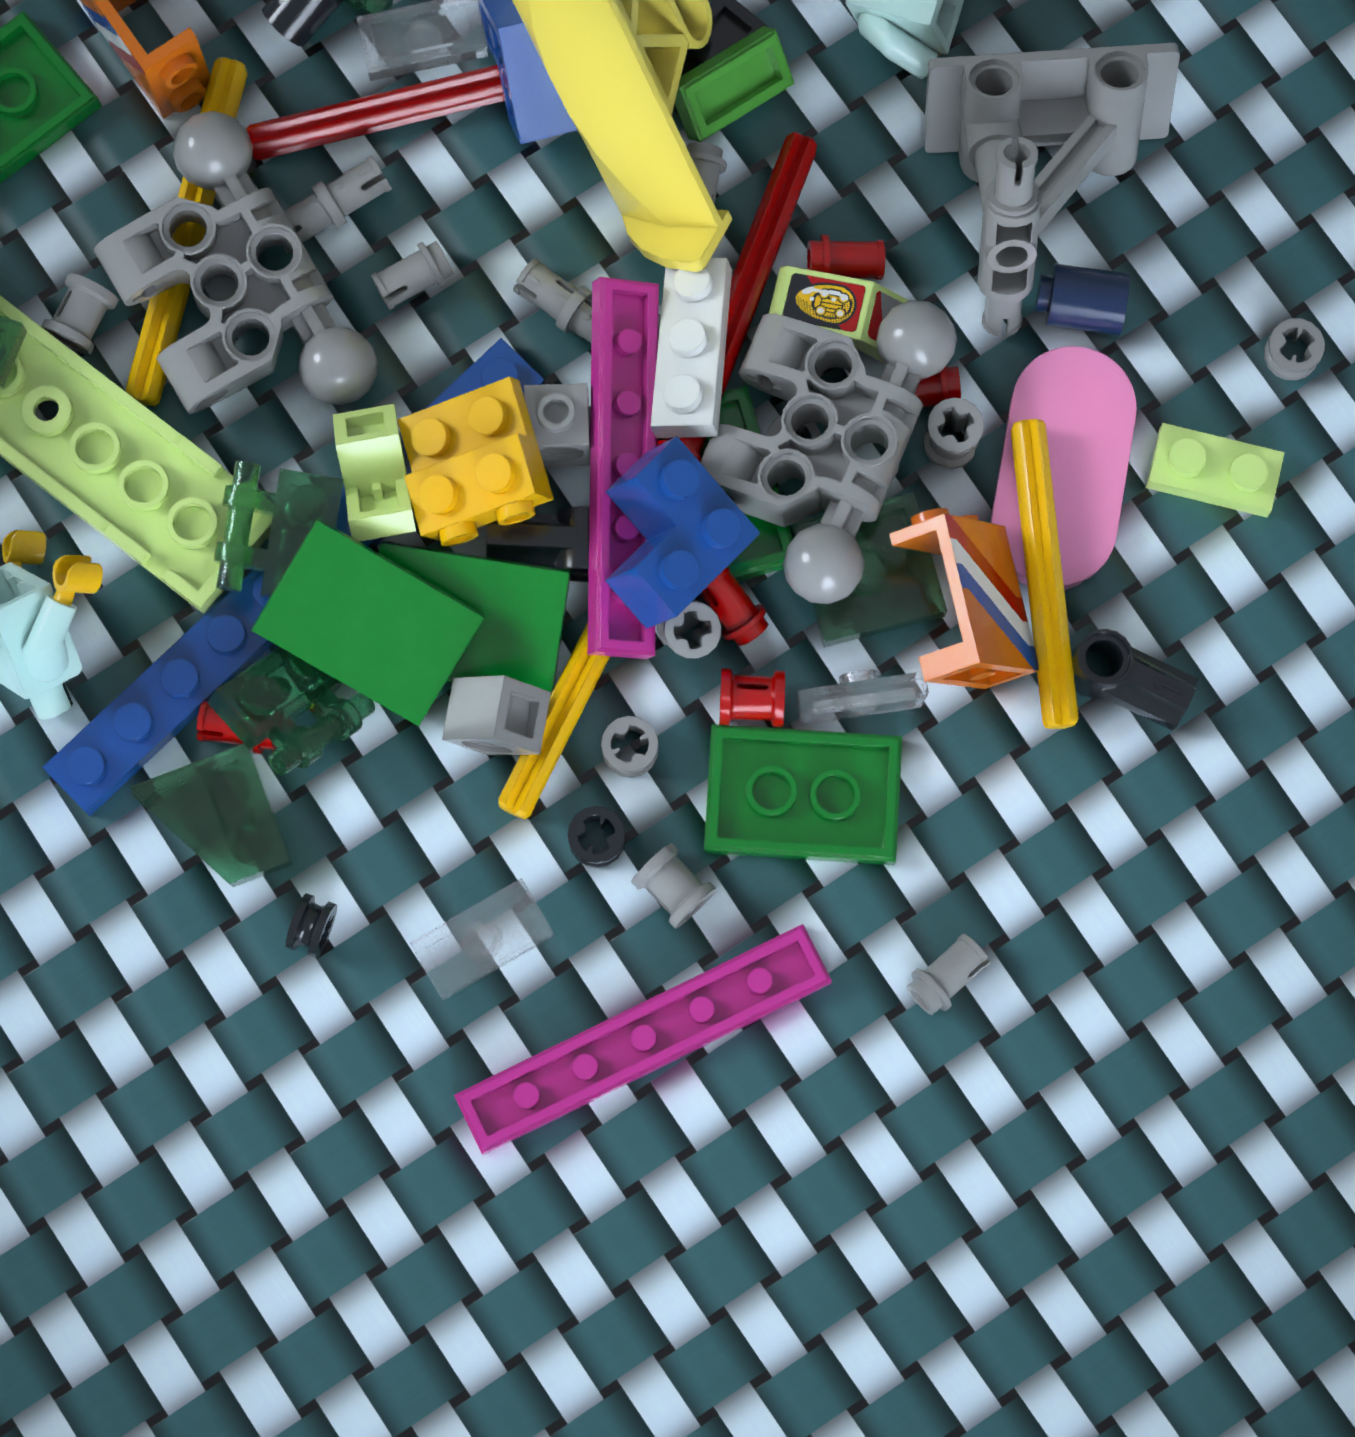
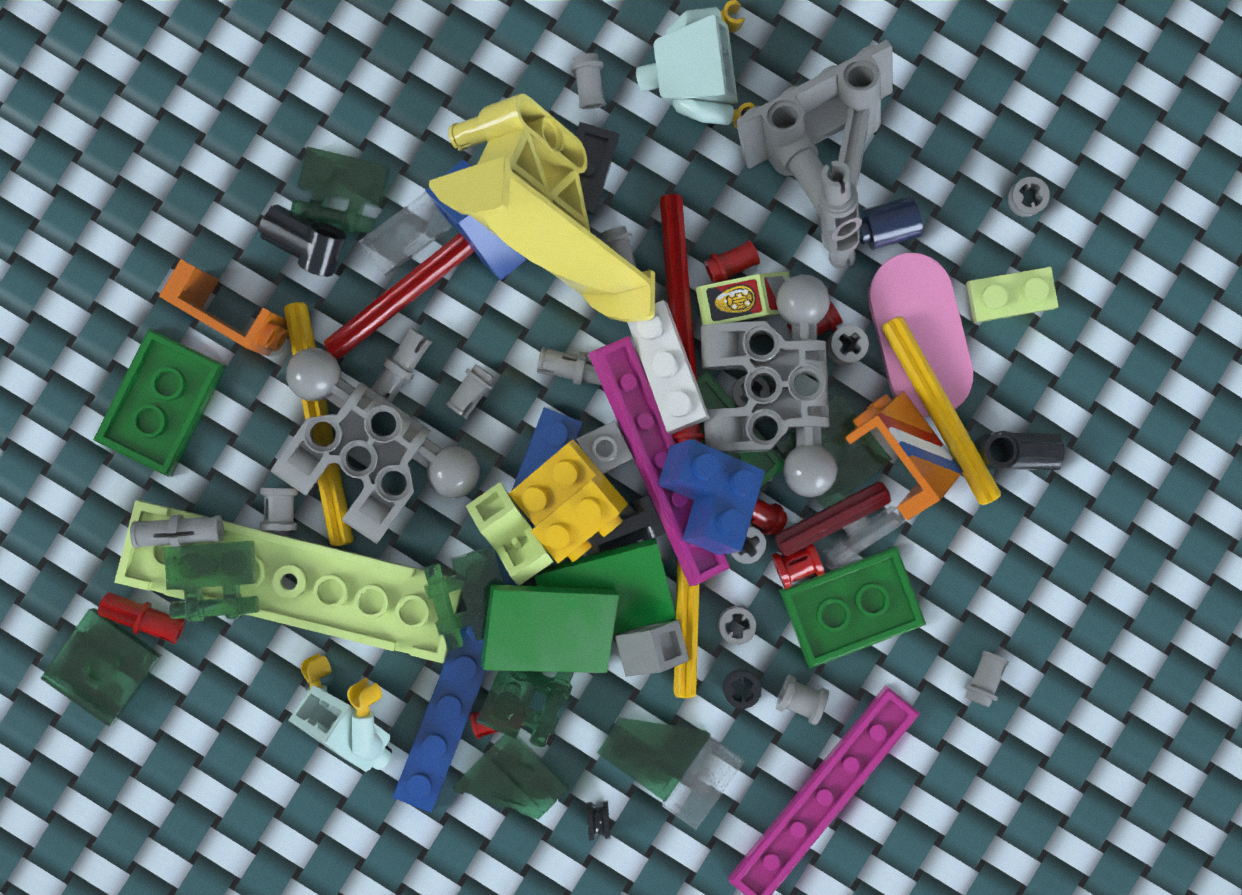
camera: 25 degrees left, 10 degrees up
bright green tile [675,26,795,142] -> none
none -> clear green wing [596,717,711,802]
none -> dark red axle [775,482,891,556]

